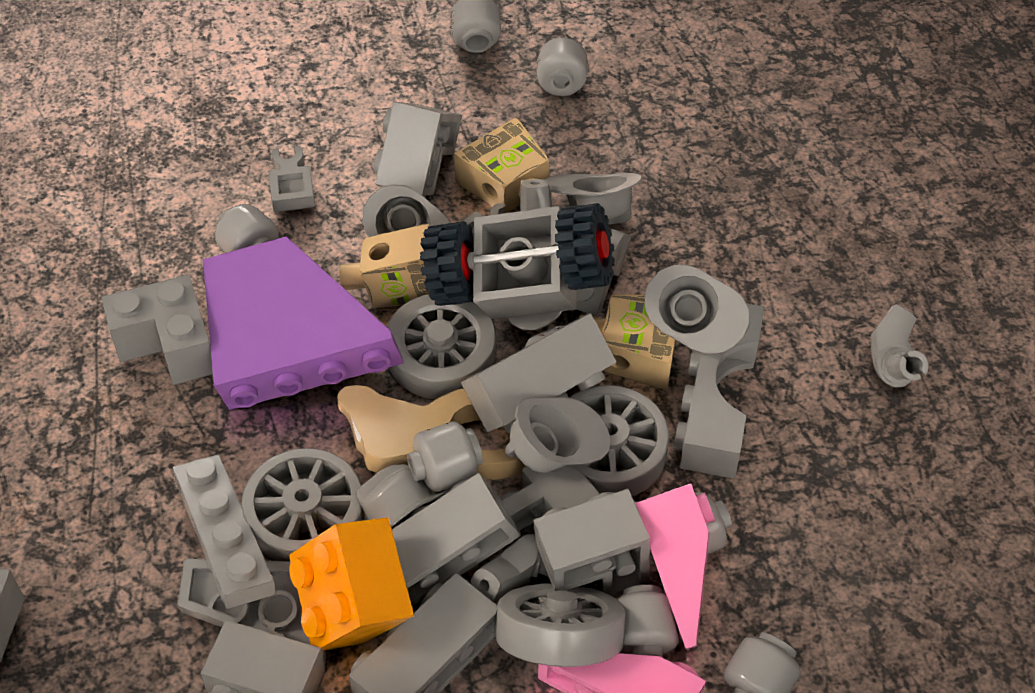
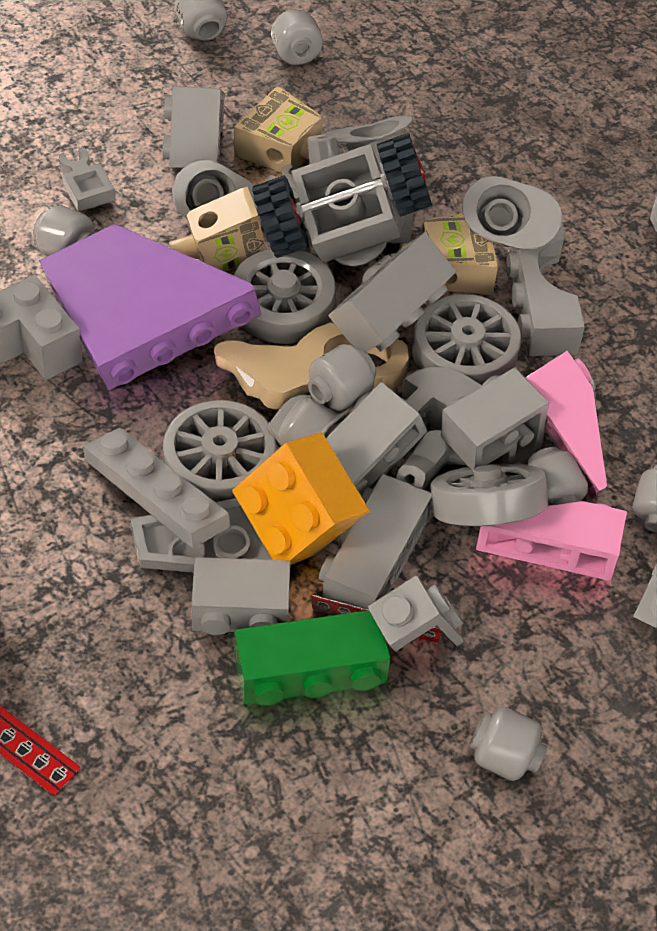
camera: 20 degrees left, 0 degrees up
light grey piece [505,397,611,473] -> none

